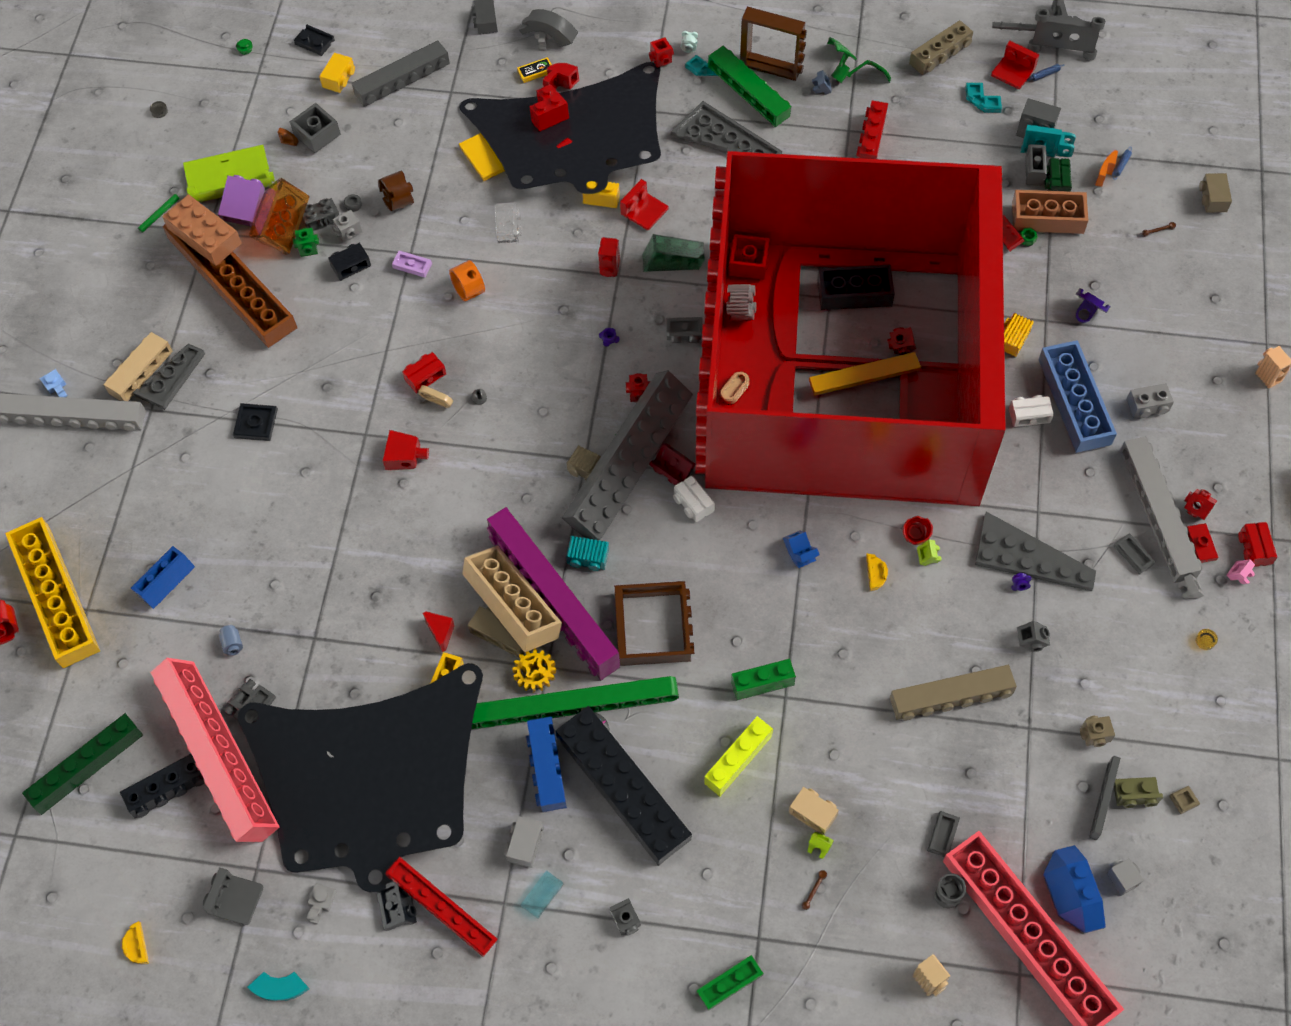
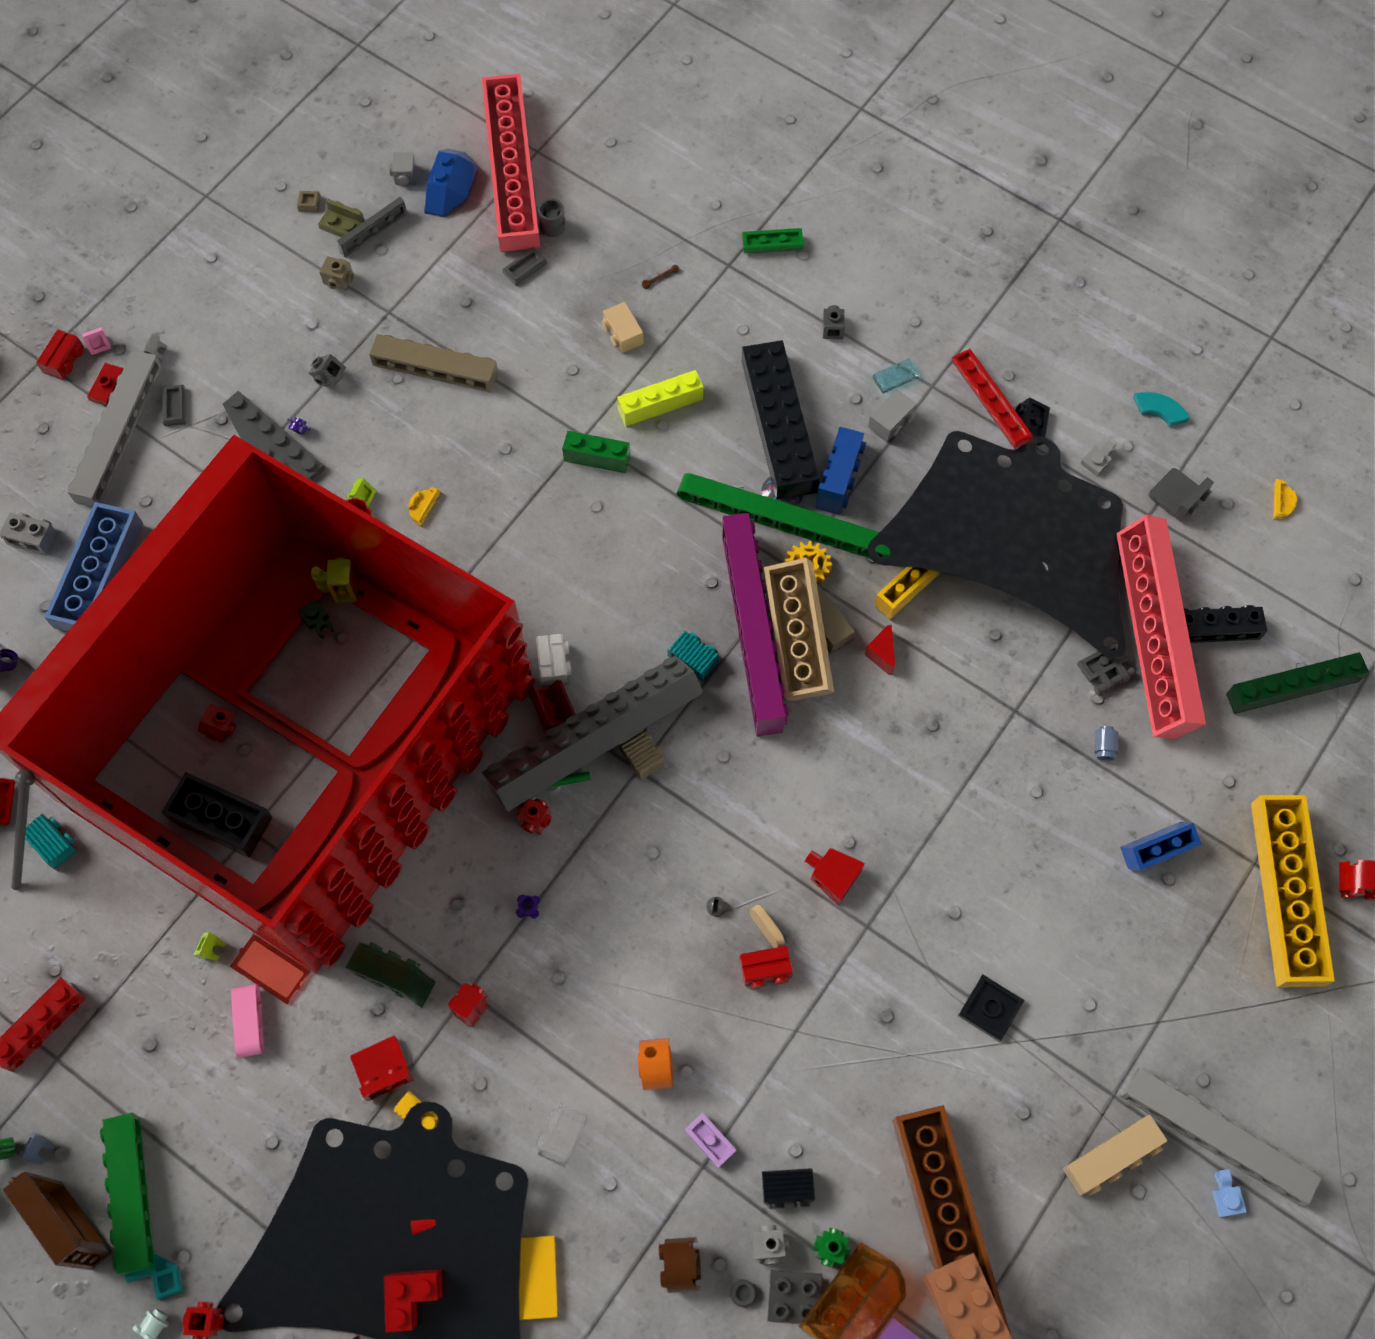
camera: 155 degrees left, 5 degrees up
dark grey wing [132,343,205,410] -> none
reddish brown window [614,581,695,666] -> none
dark grey bracket [666,317,703,343] -> none
dark grey wing [671,101,782,154] -> none
blue brick [783,530,820,568] -> none
lime tile [807,831,834,859] -> none
yellow tile [809,352,921,396] -> none
tan brick [913,954,950,997] -> none
red brick [1184,489,1217,520] -> none
clear yellow tile [1196,629,1218,650] -> none

